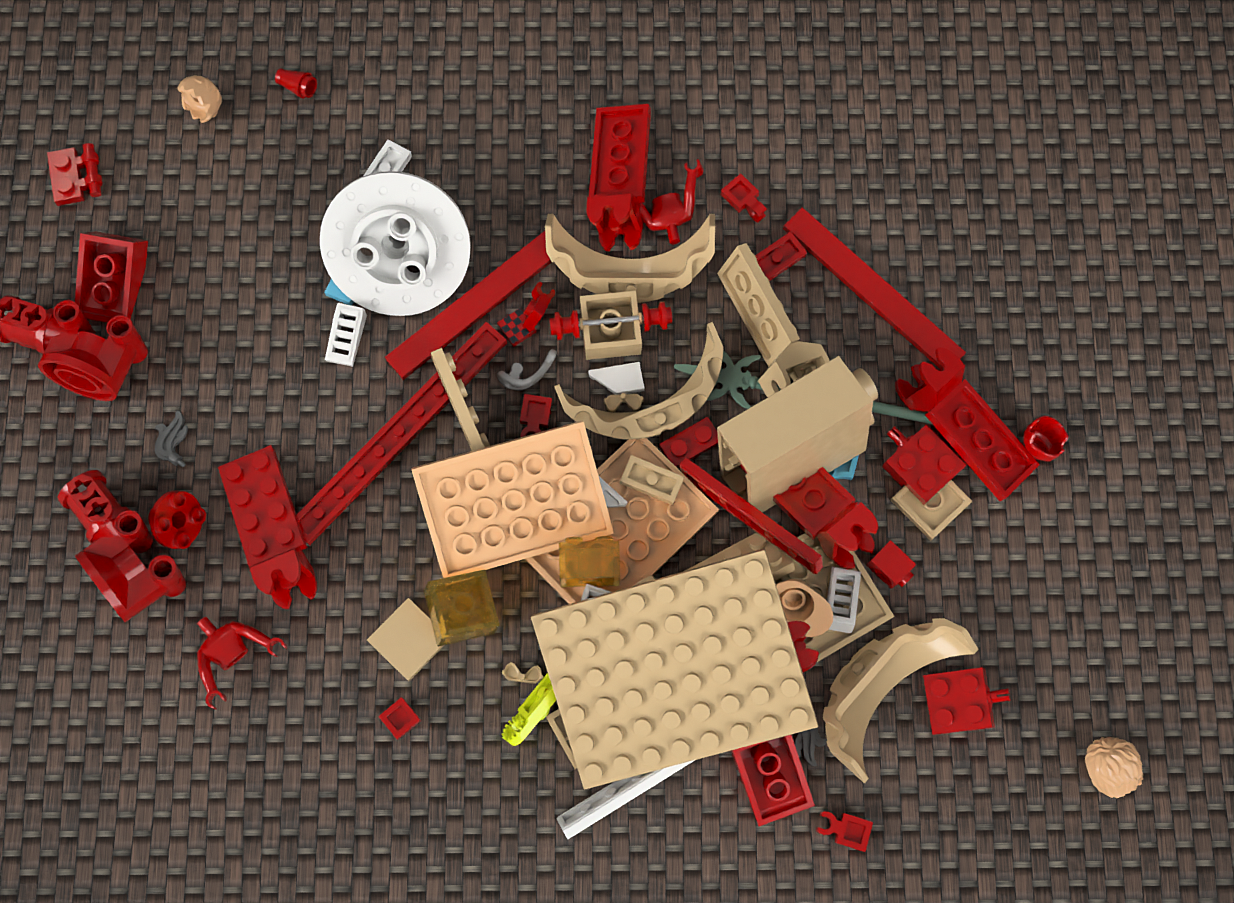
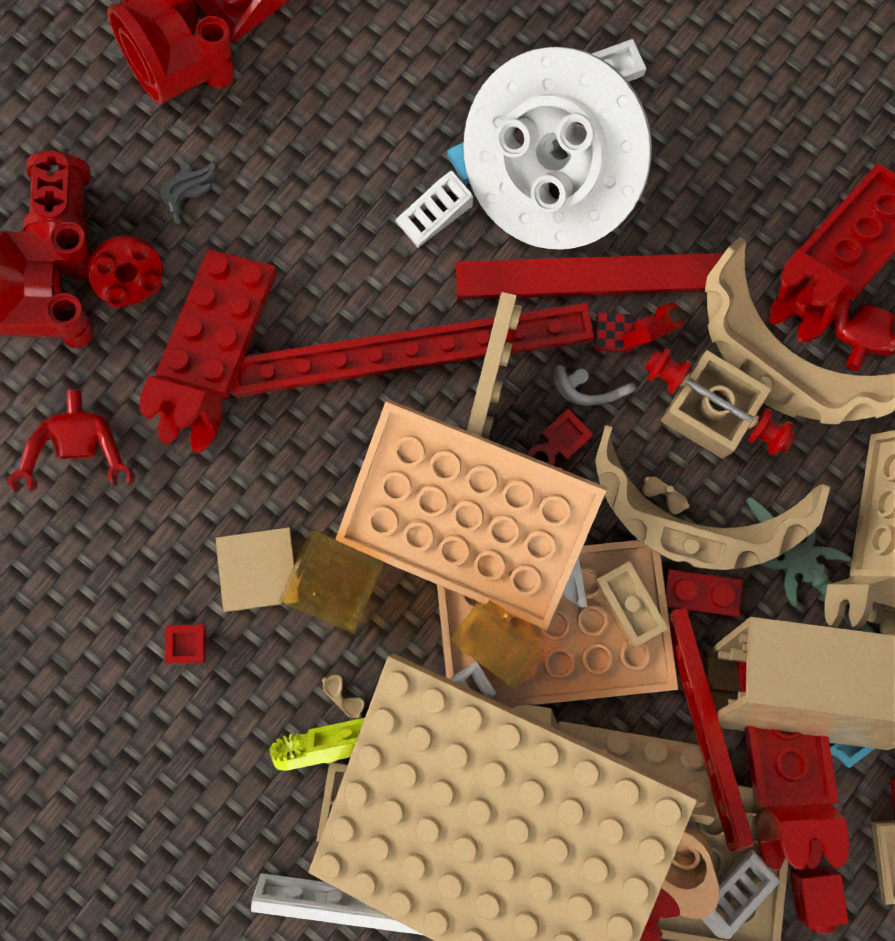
camera: 40 degrees right, 5 degrees up
white tile [588,362,644,395] -> none

